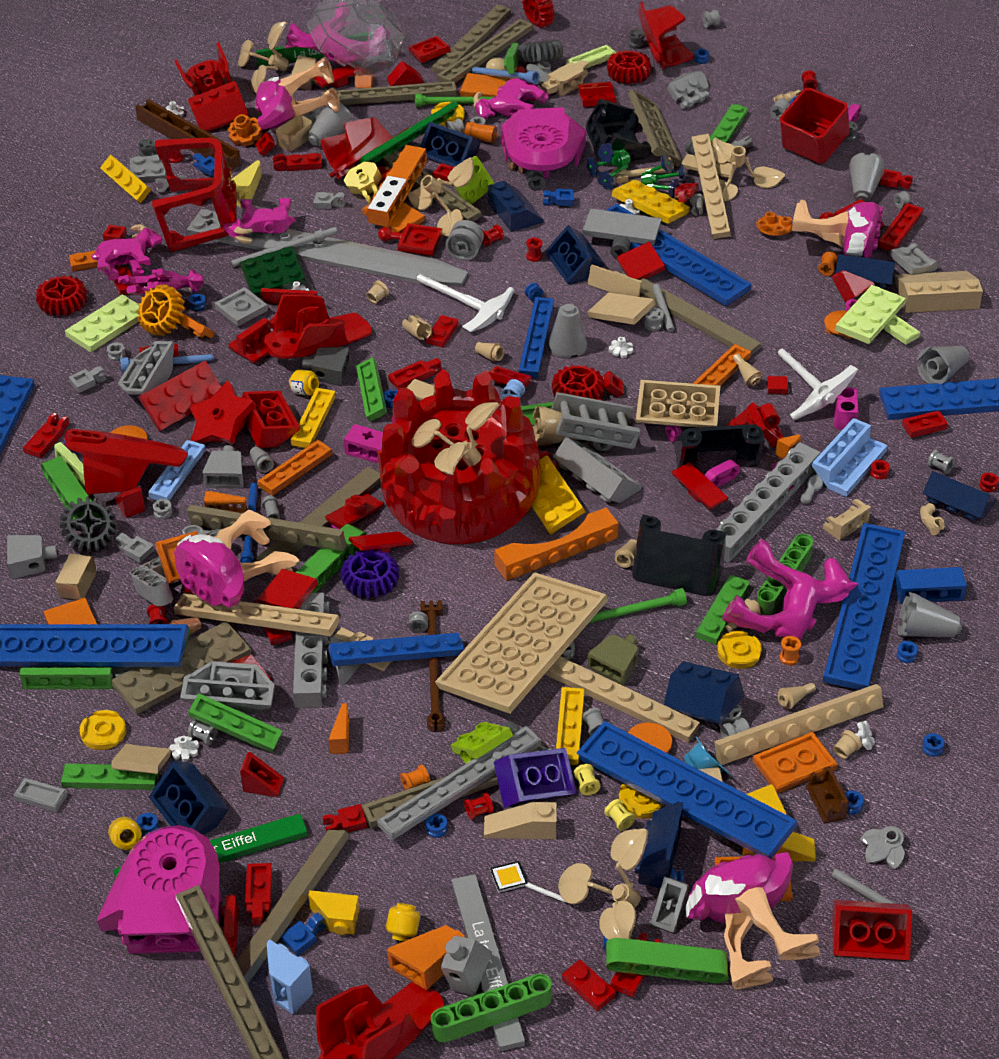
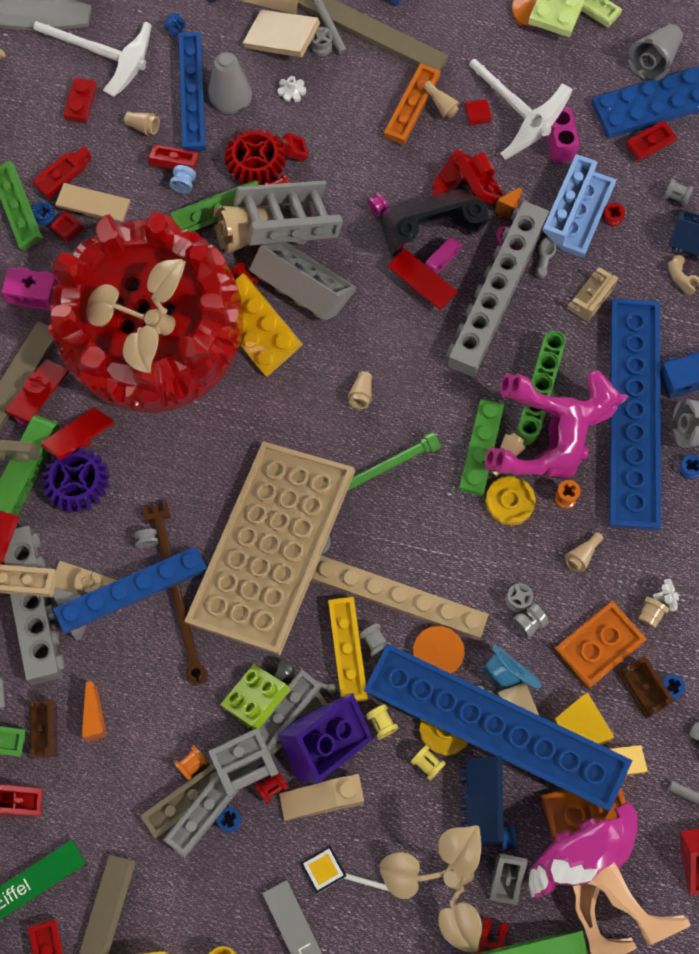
camera: 15 degrees left, 25 degrees up
red plate [322,804,367,833] -> none
tan arm [402,314,432,340] -> none
orange arch [494,507,619,581] -> none
olive torso [588,634,639,686] -> none
black windscreen [632,514,727,596] -> none
tan slope [636,380,720,428] -> none
dark blue slope [664,661,745,724] -> none
tan plate [714,684,883,765] -> none
none -> reddish brown hinge [29,699,58,759]
none -> light grey plate [208,728,279,797]

